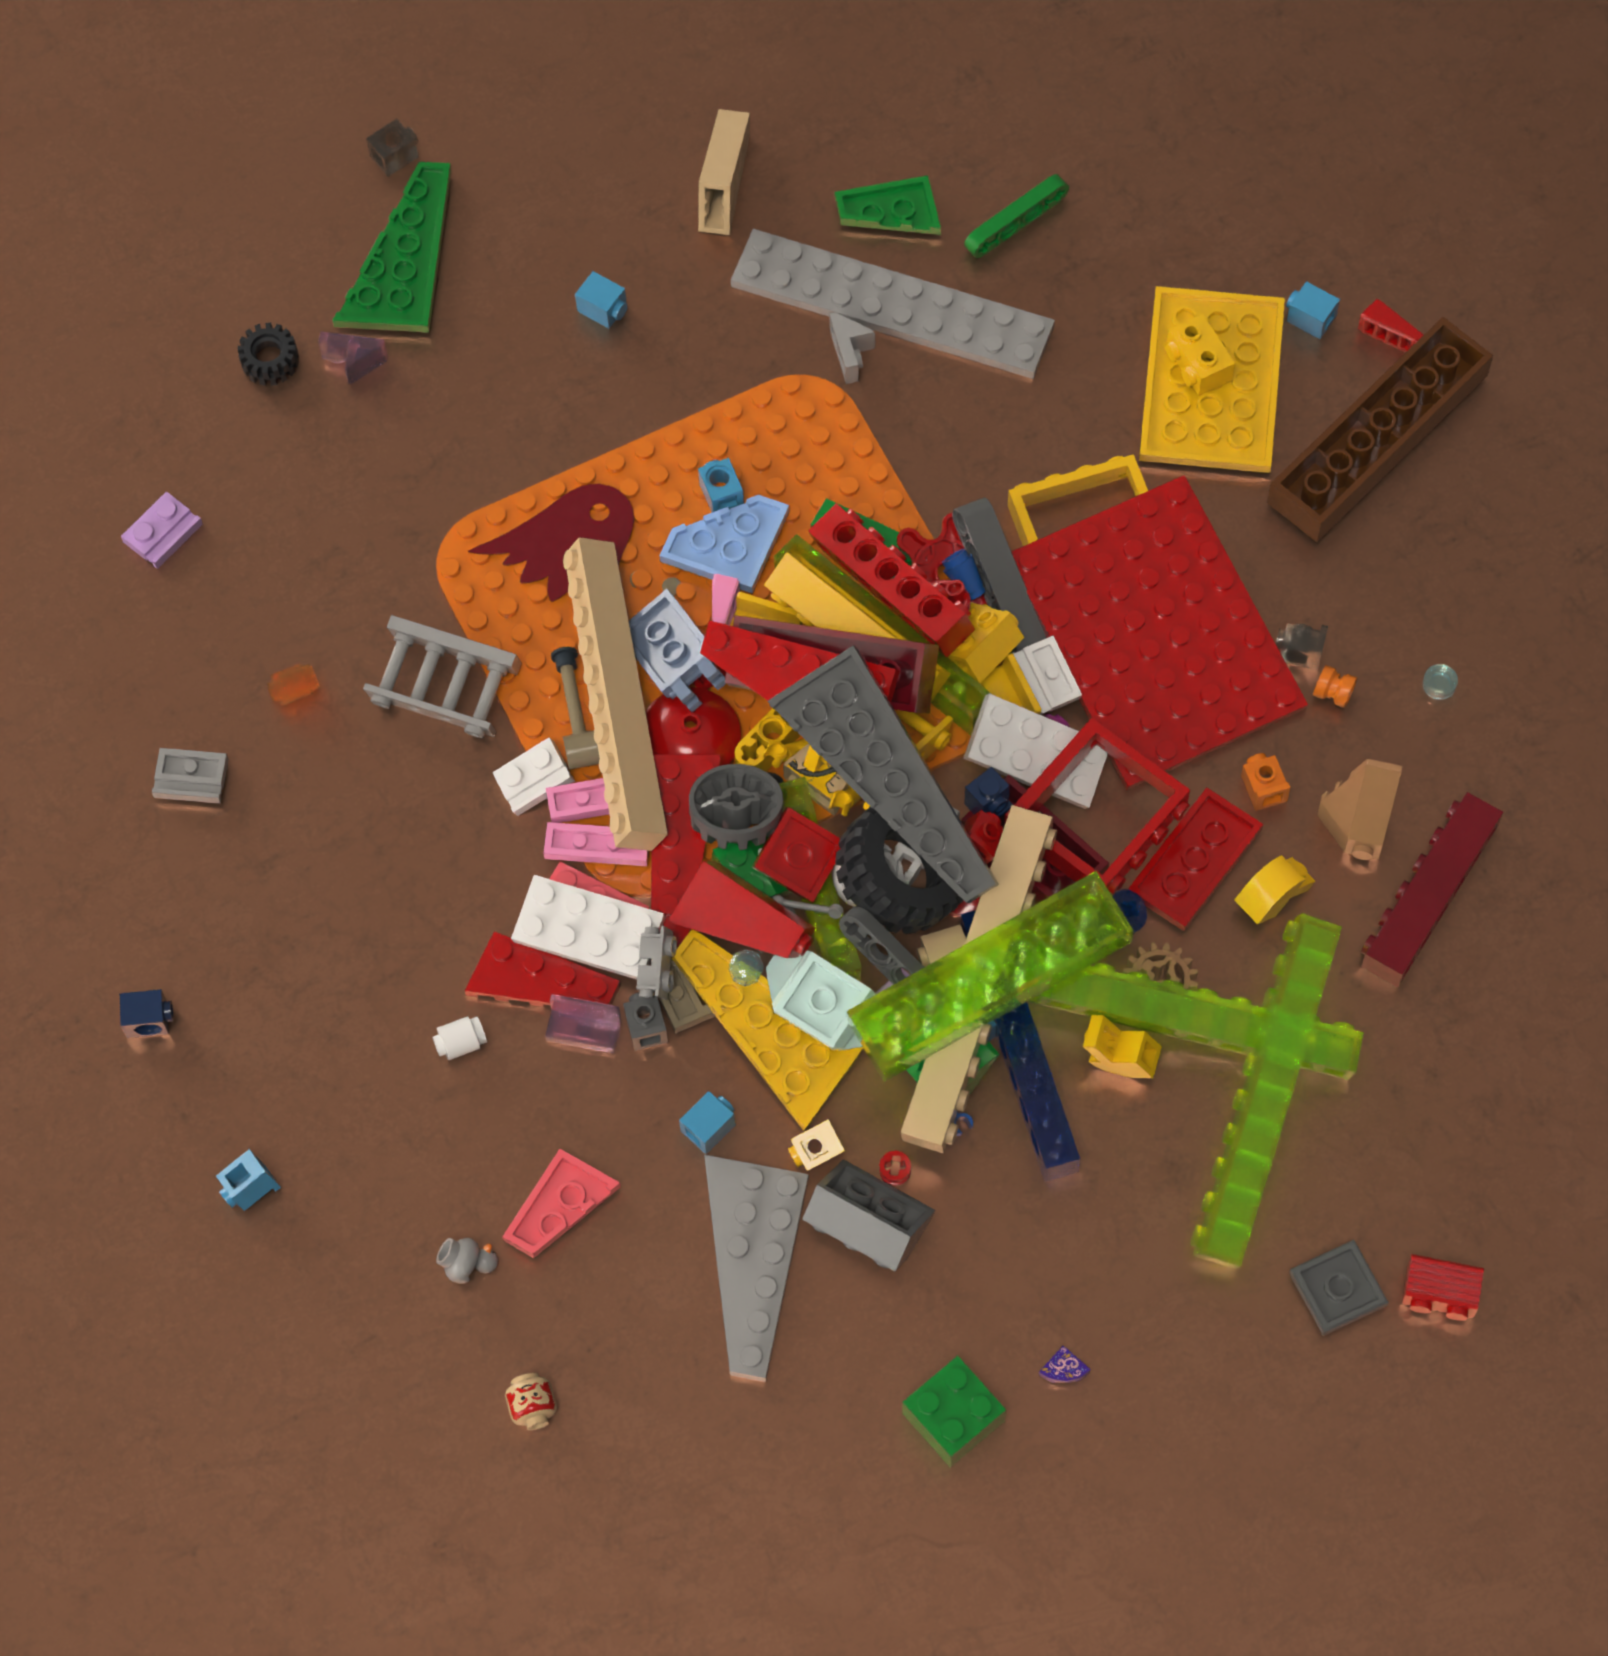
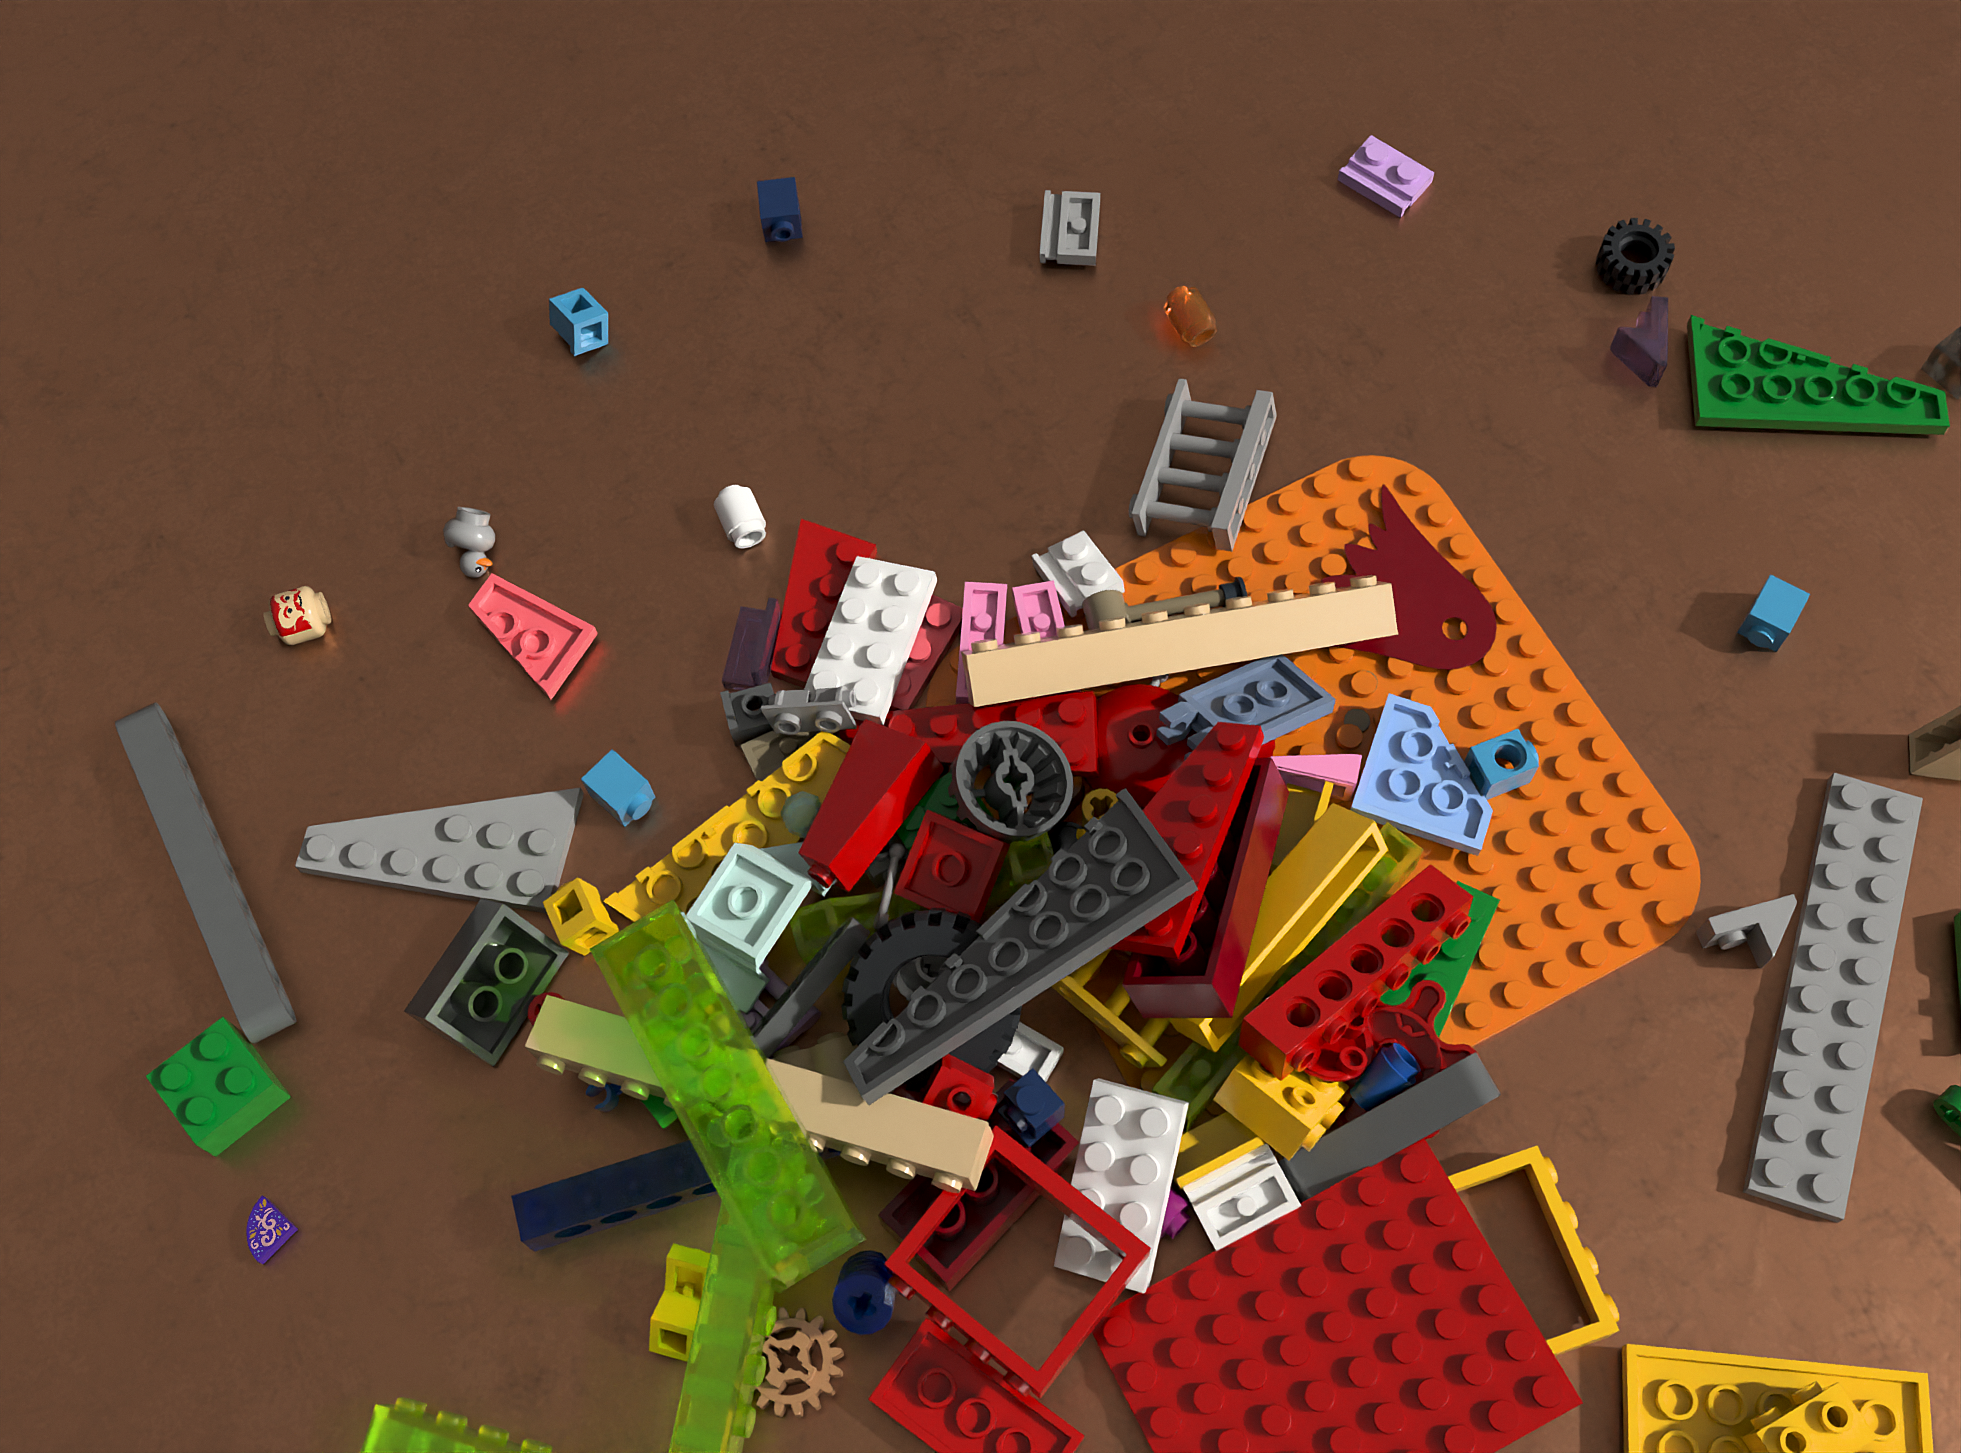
camera: 90 degrees right, 0 degrees up
none -> dark grey beam [115,702,297,1044]

